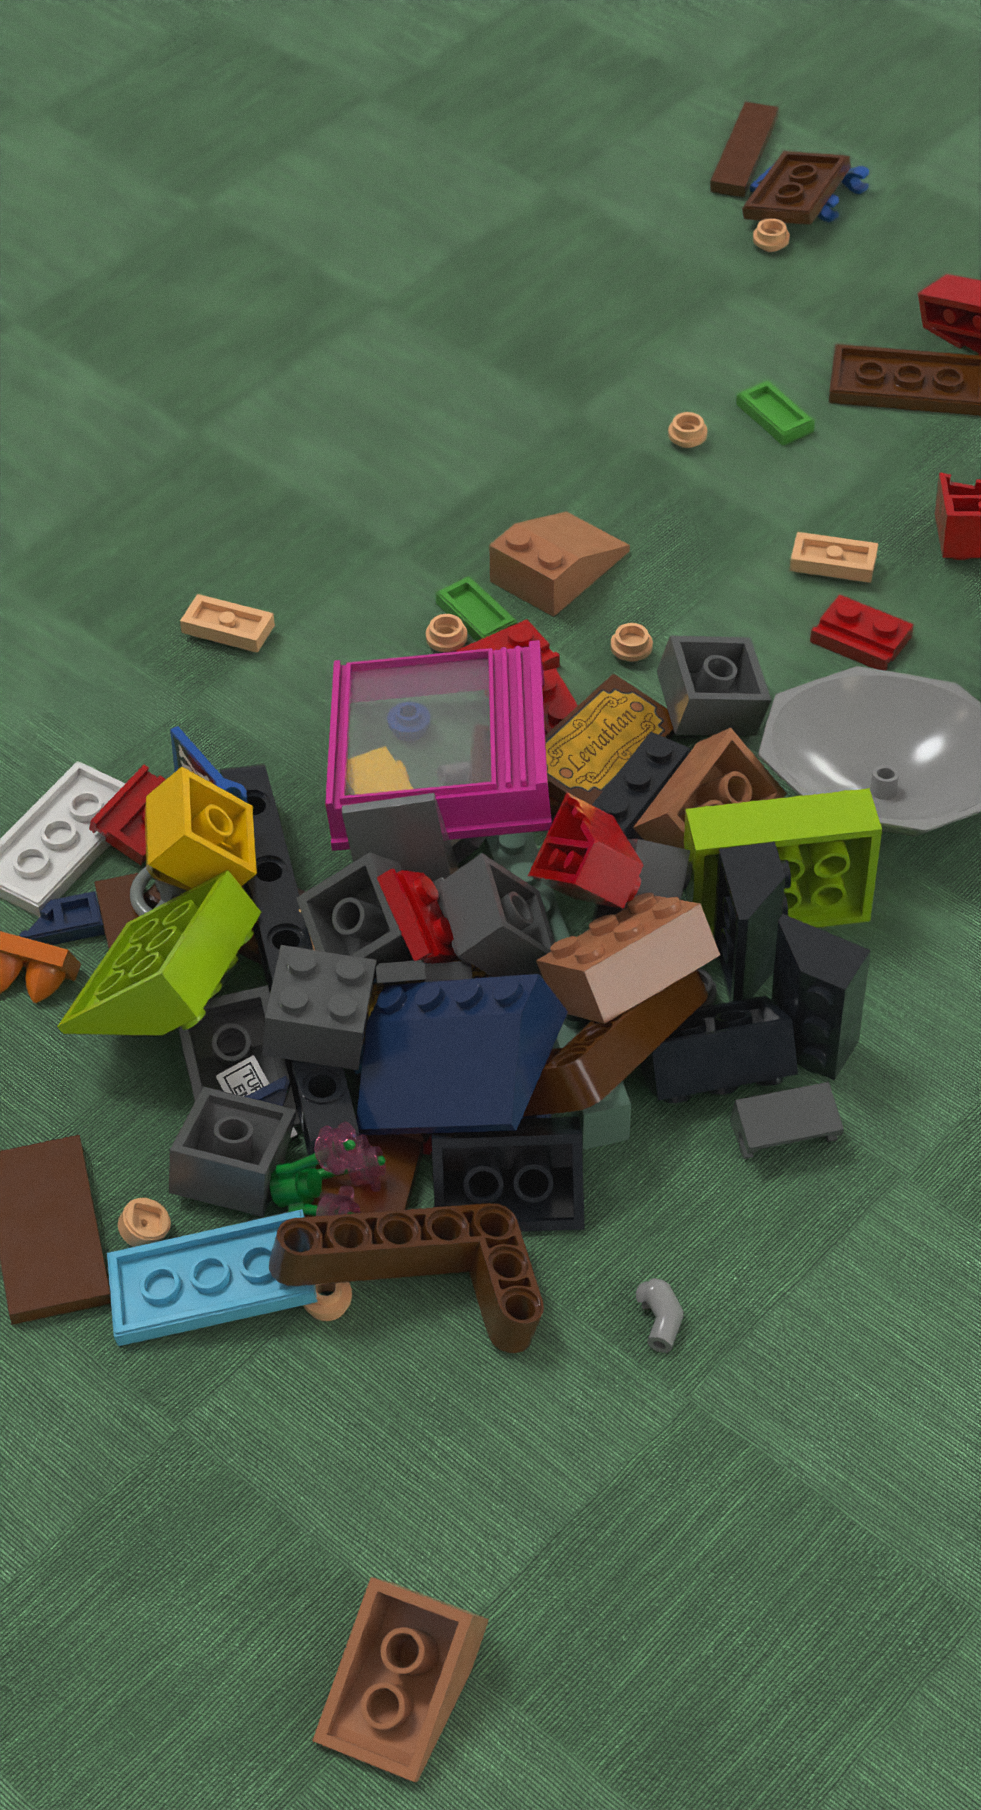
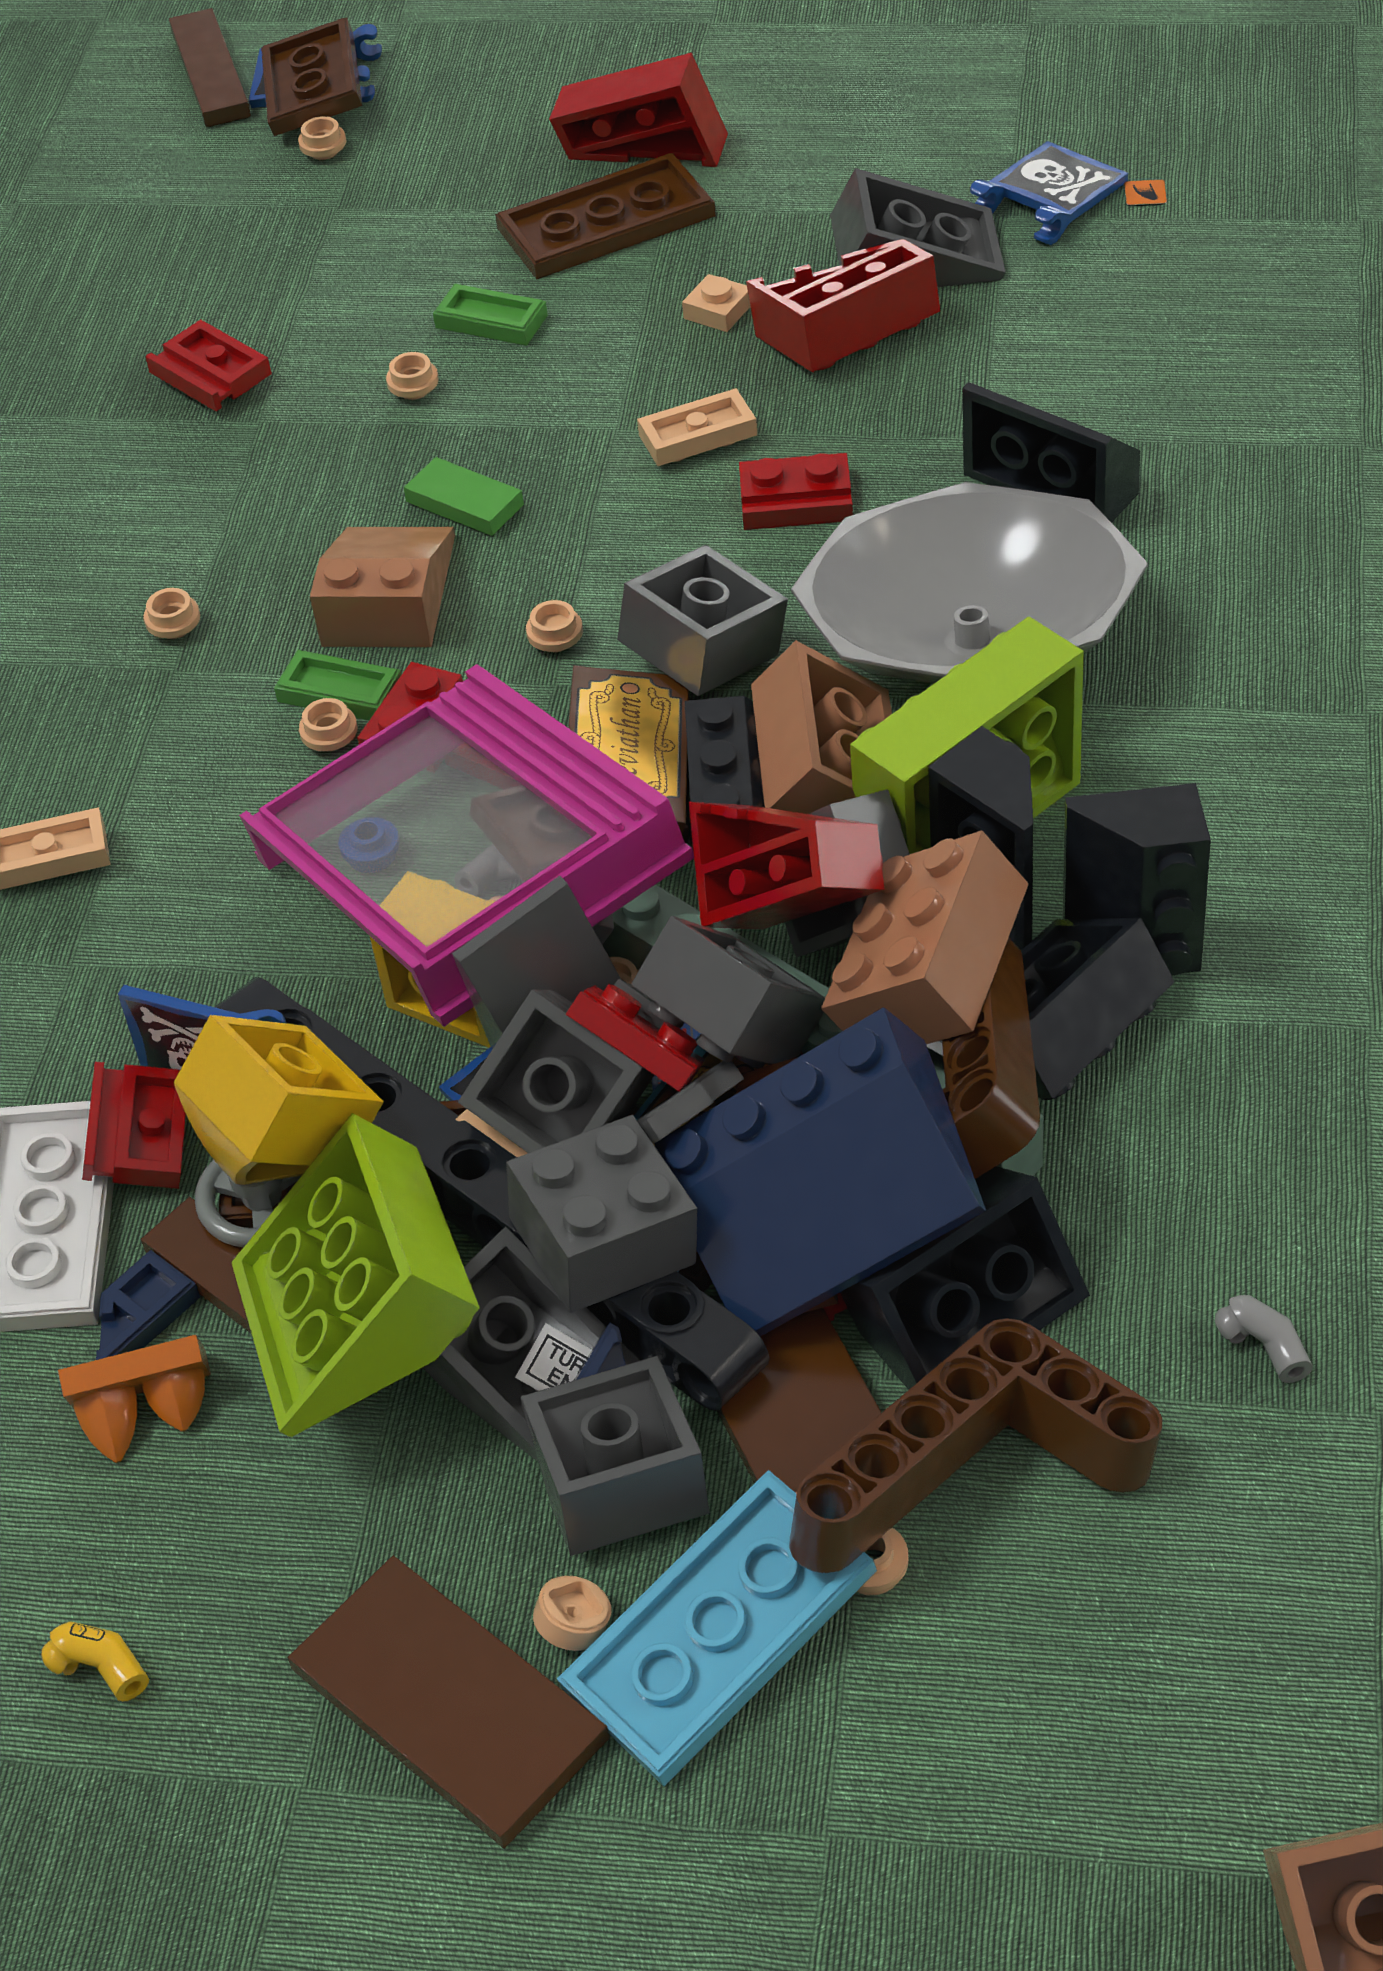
camera: 30 degrees left, 0 degrees up
plant [270,1122,386,1217] -> none
dark grey hinge [730,1082,844,1159] -> none
none -> light nougat plate [144,588,200,639]
none -> red plate [145,319,272,412]
none -> bright green tile [403,457,524,536]
none -> light nougat plate [682,274,750,332]

